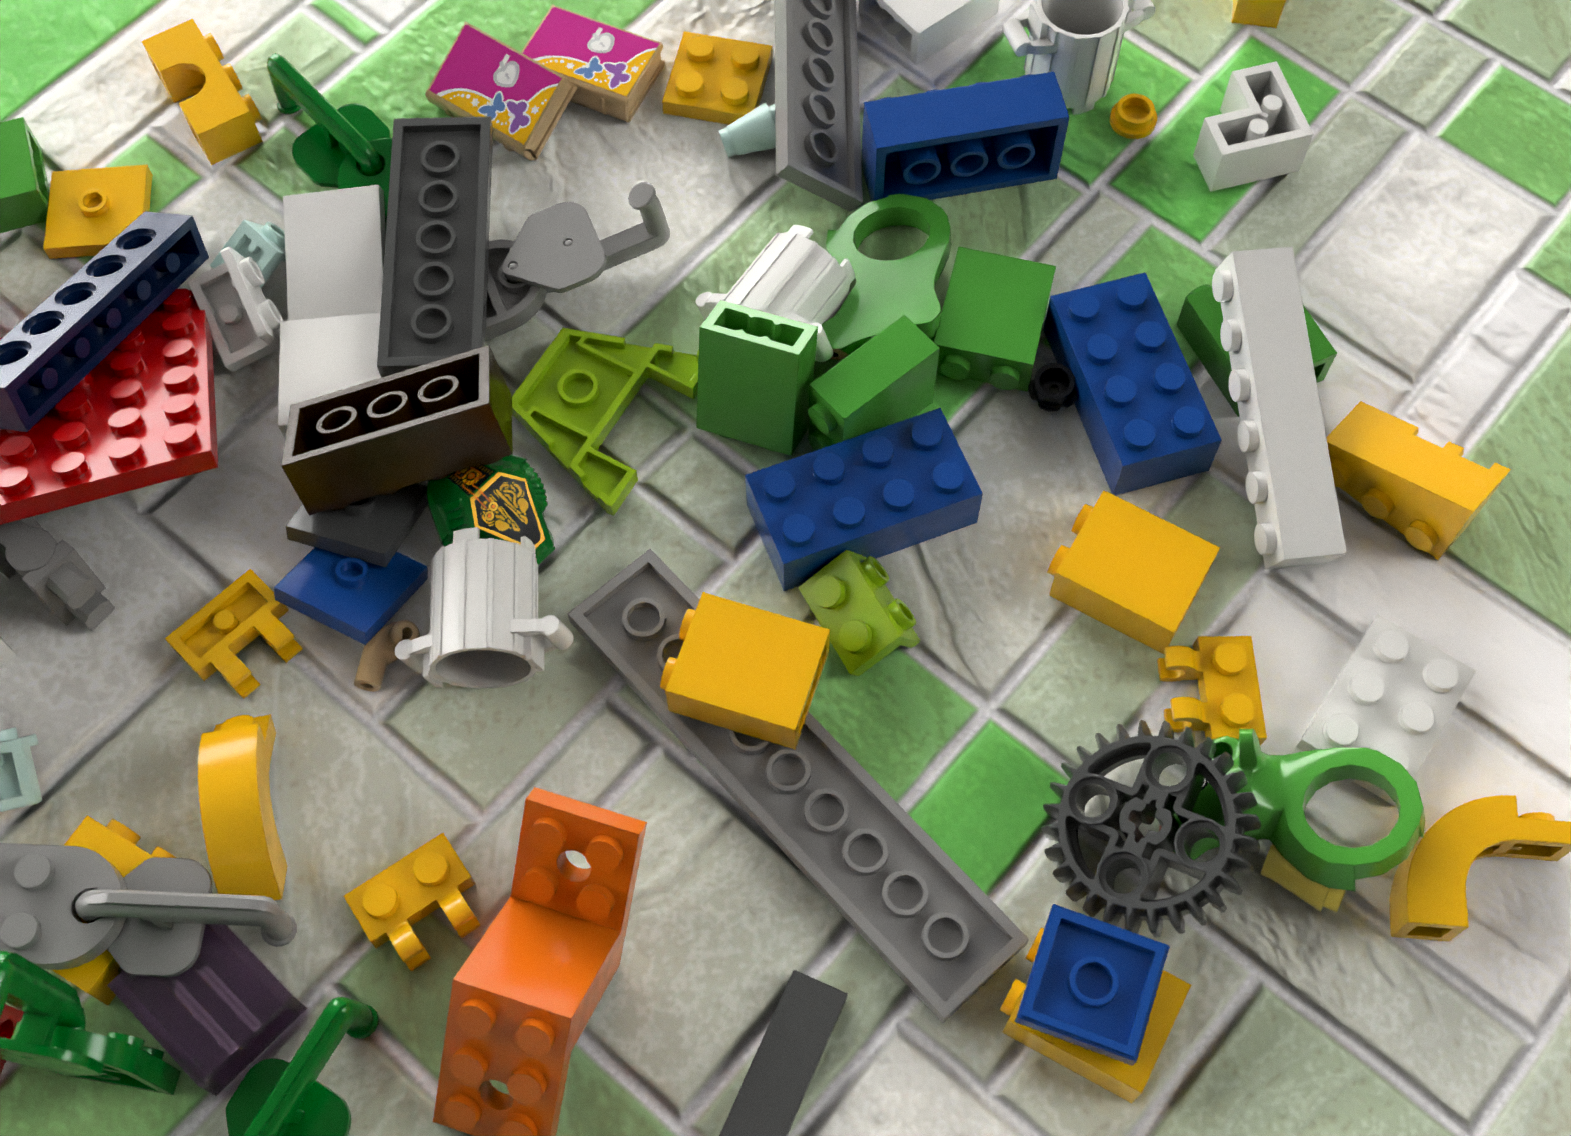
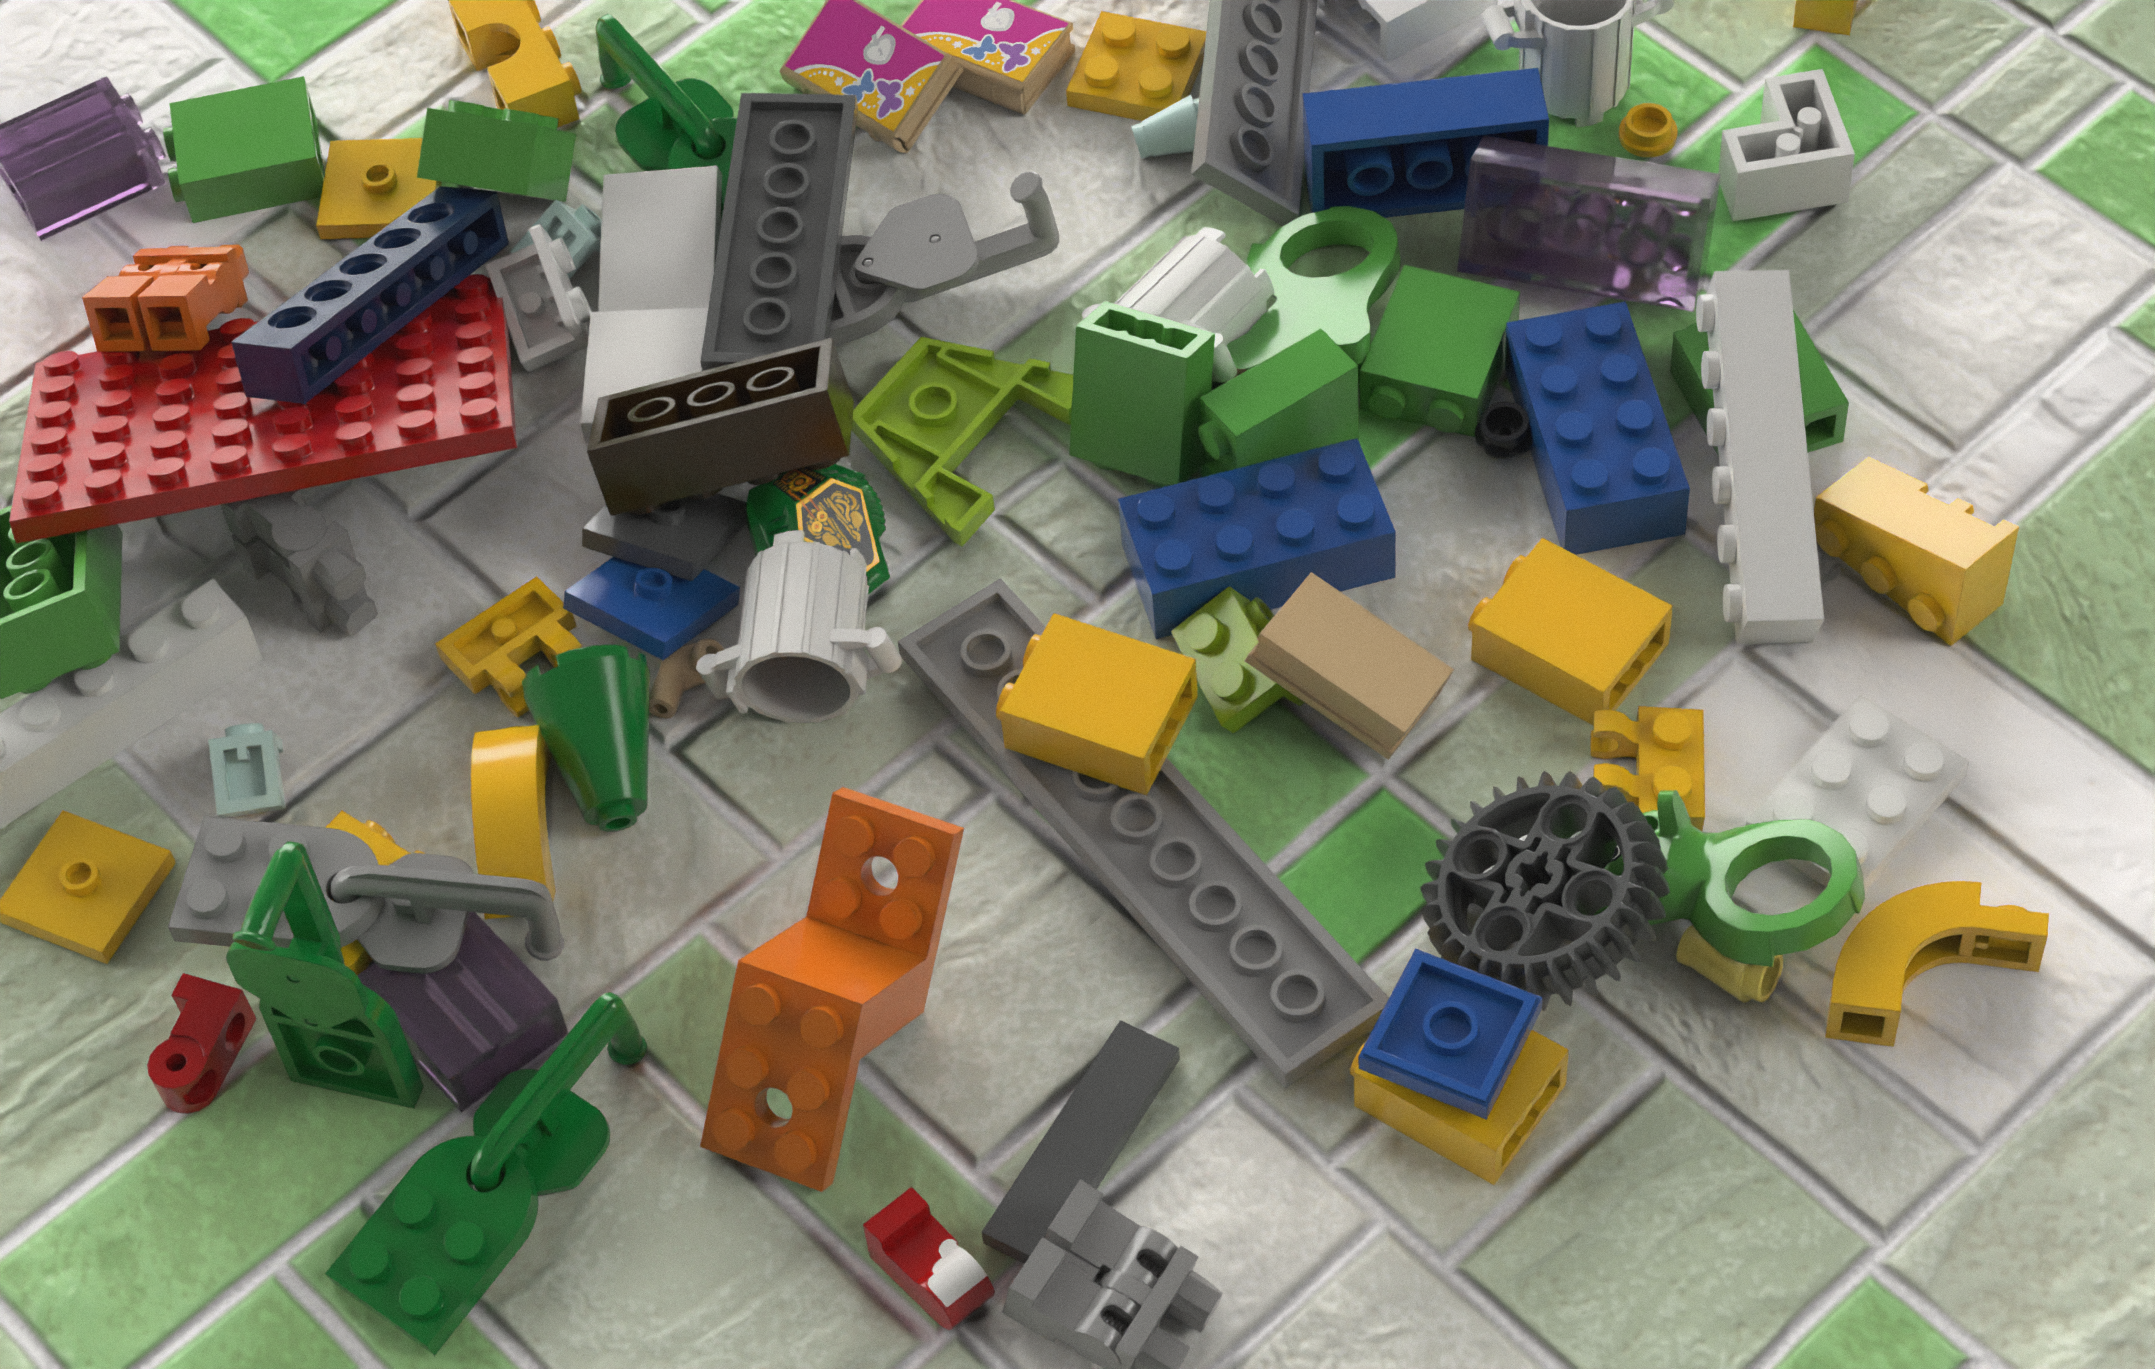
camera: 10 degrees right, 10 degrees down
yellow plate [343,833,481,971] -> none
none -> bright green brick [417,100,576,202]
none -> green cone [522,645,650,832]
none -> tan piece [1245,572,1454,760]
none -> clear purple brick [1457,136,1721,312]

